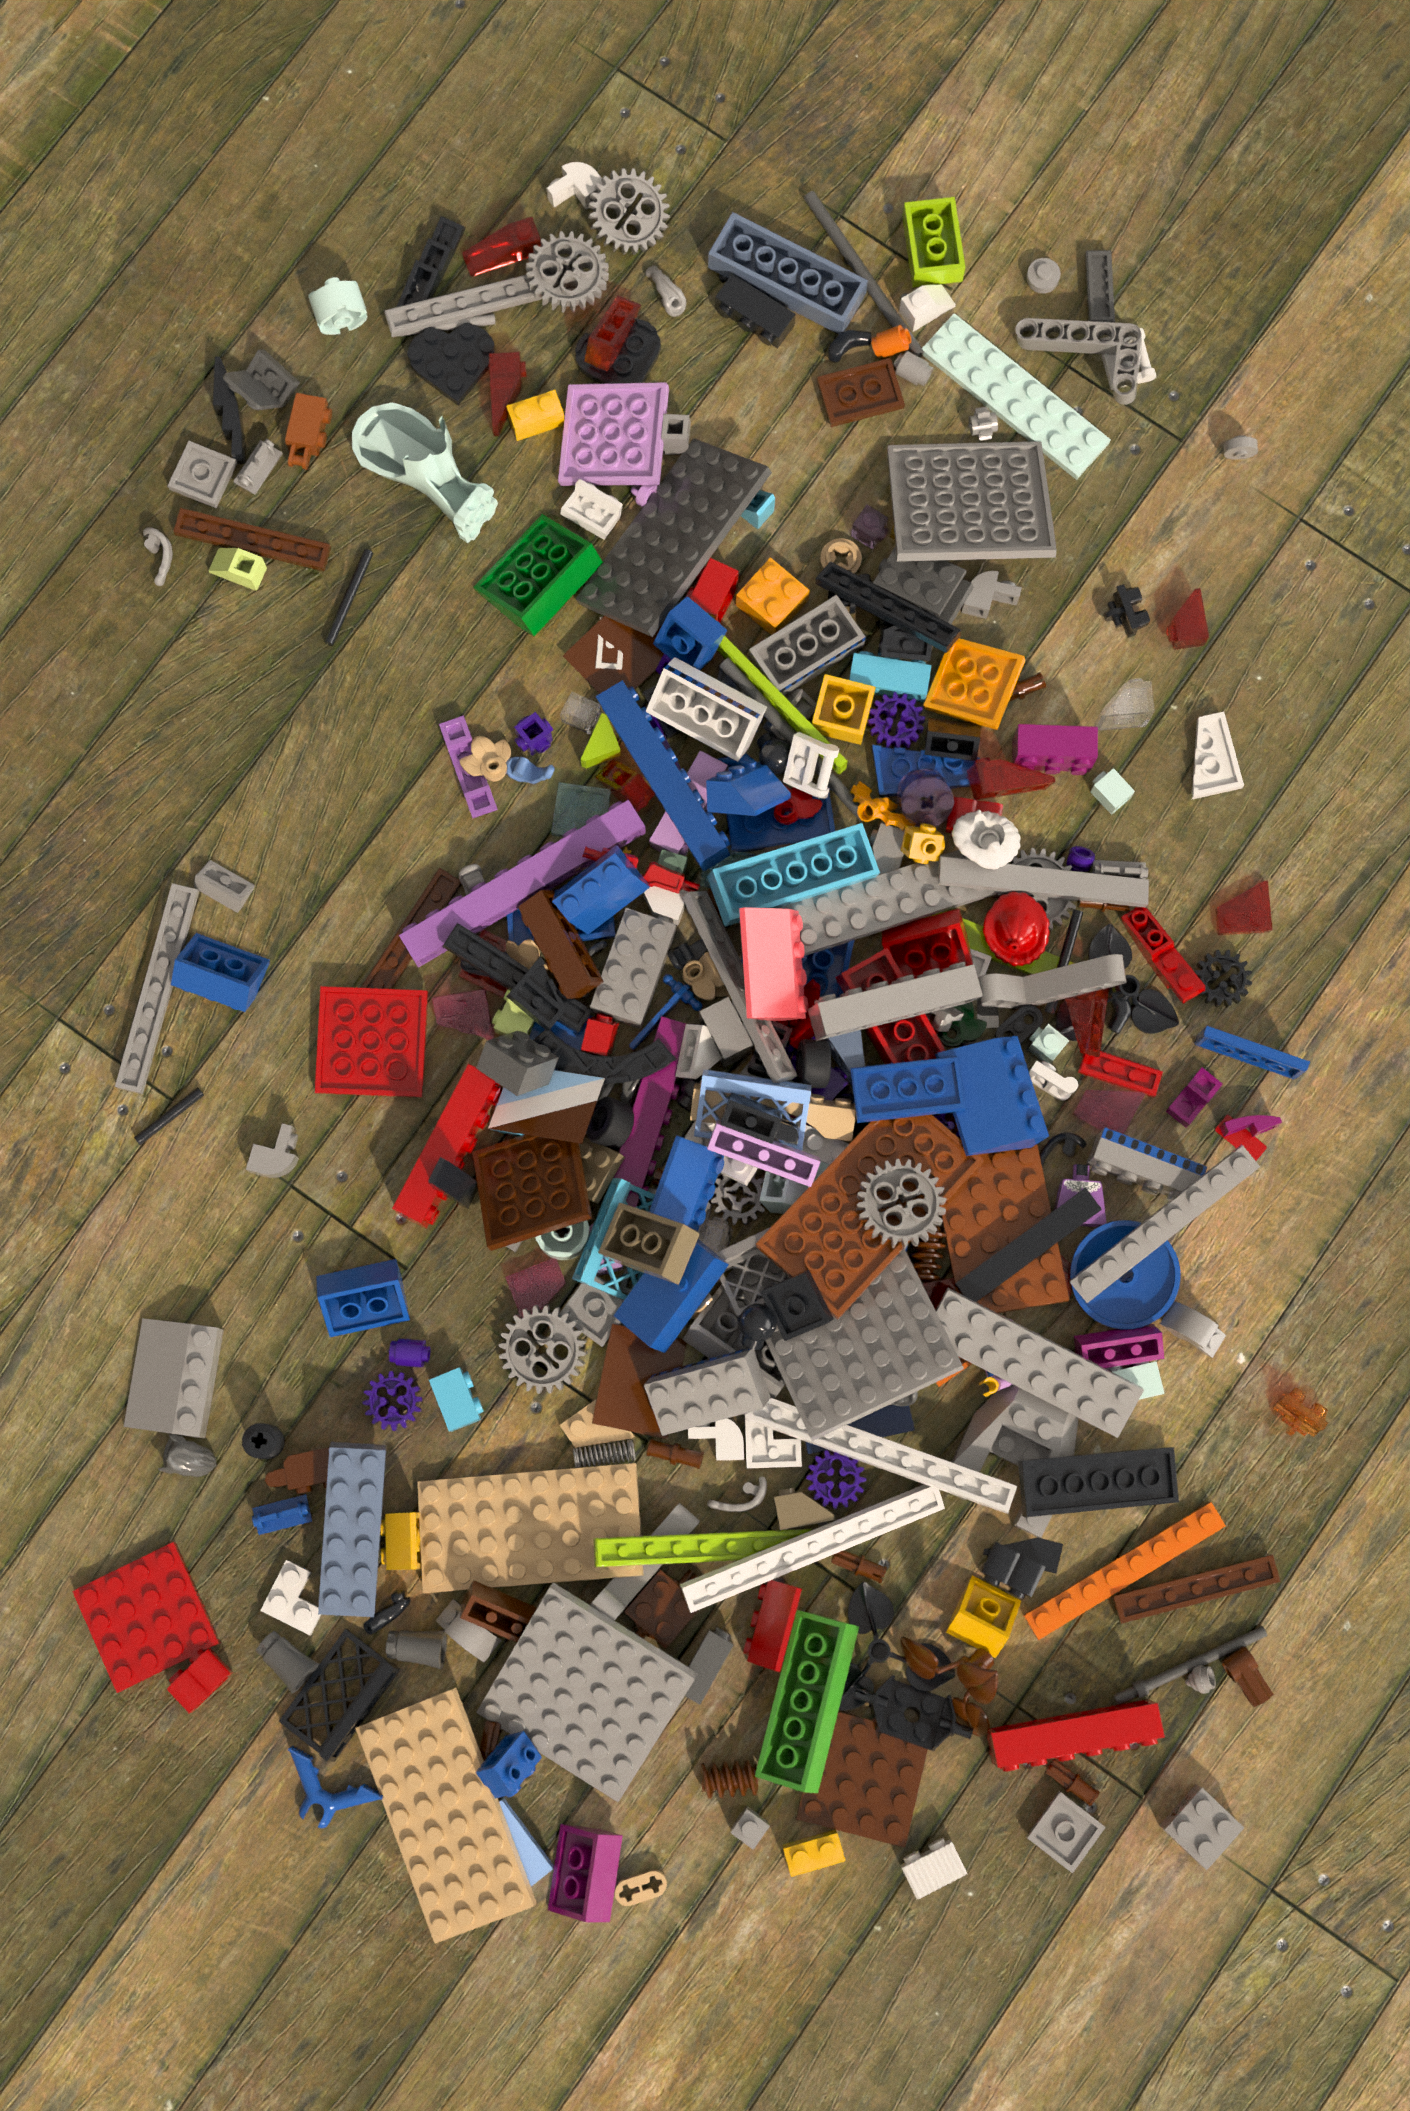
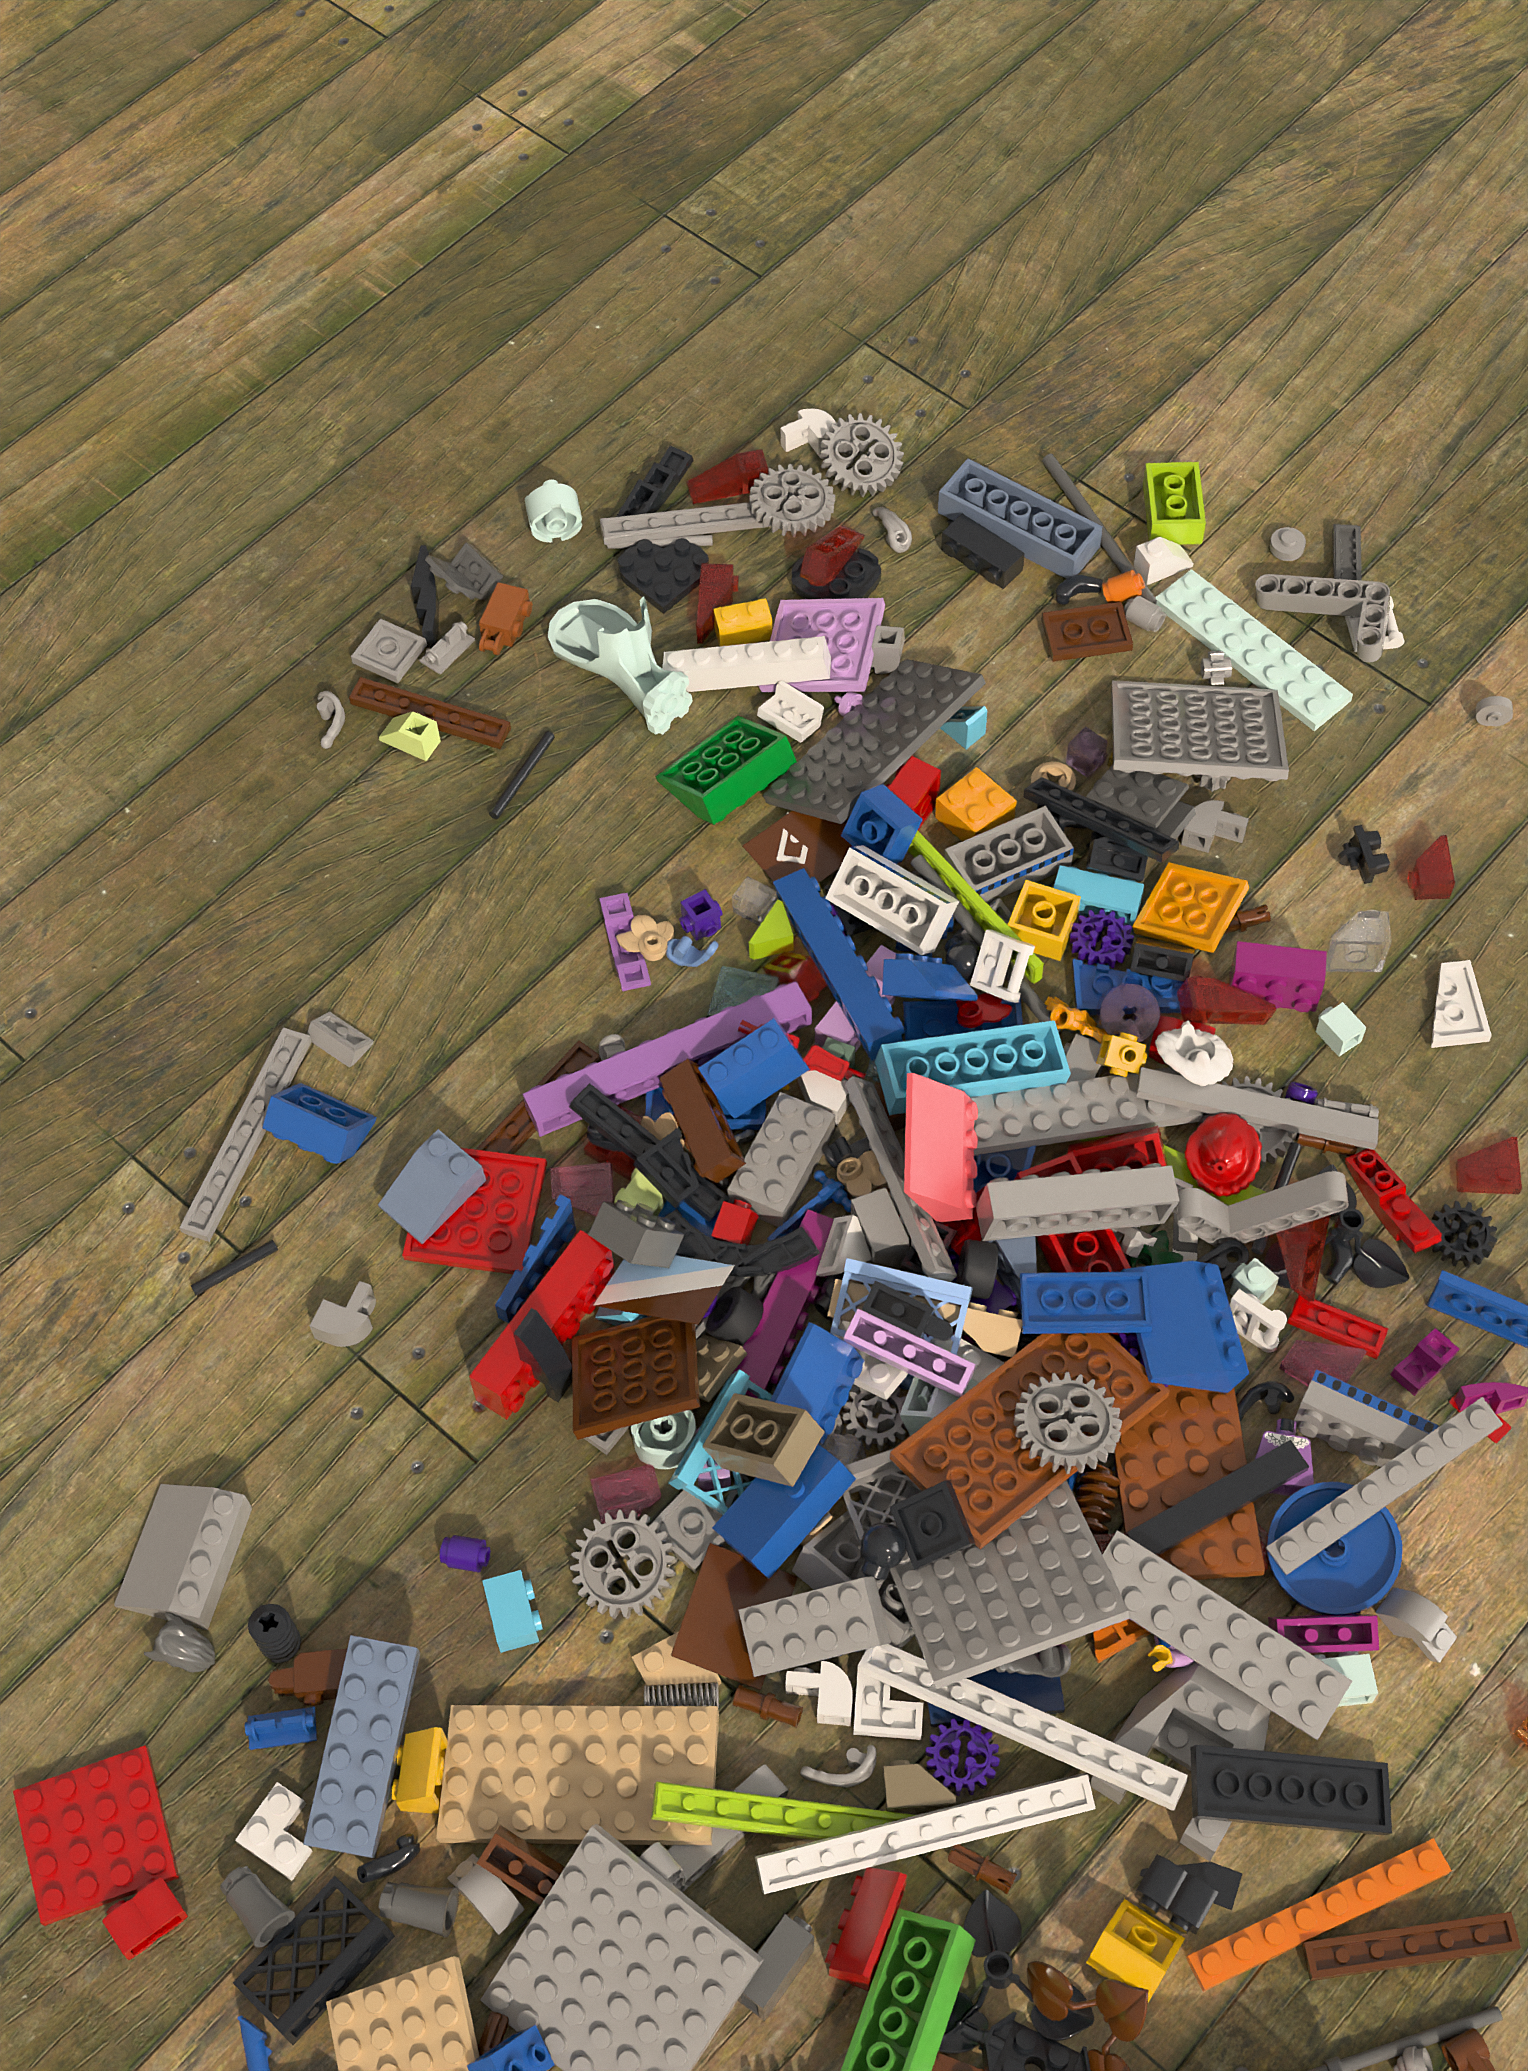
camera: 10 degrees right, 20 degrees down
blue slope [316,1259,410,1337] -> none
dark purple gear [363,1371,423,1431] -> none
reddish brown plate [624,1569,698,1649] -> none
none -> sand blue slope [378,1129,486,1244]
none -> blue wing [495,1194,576,1324]
none -> white brick [662,636,831,692]

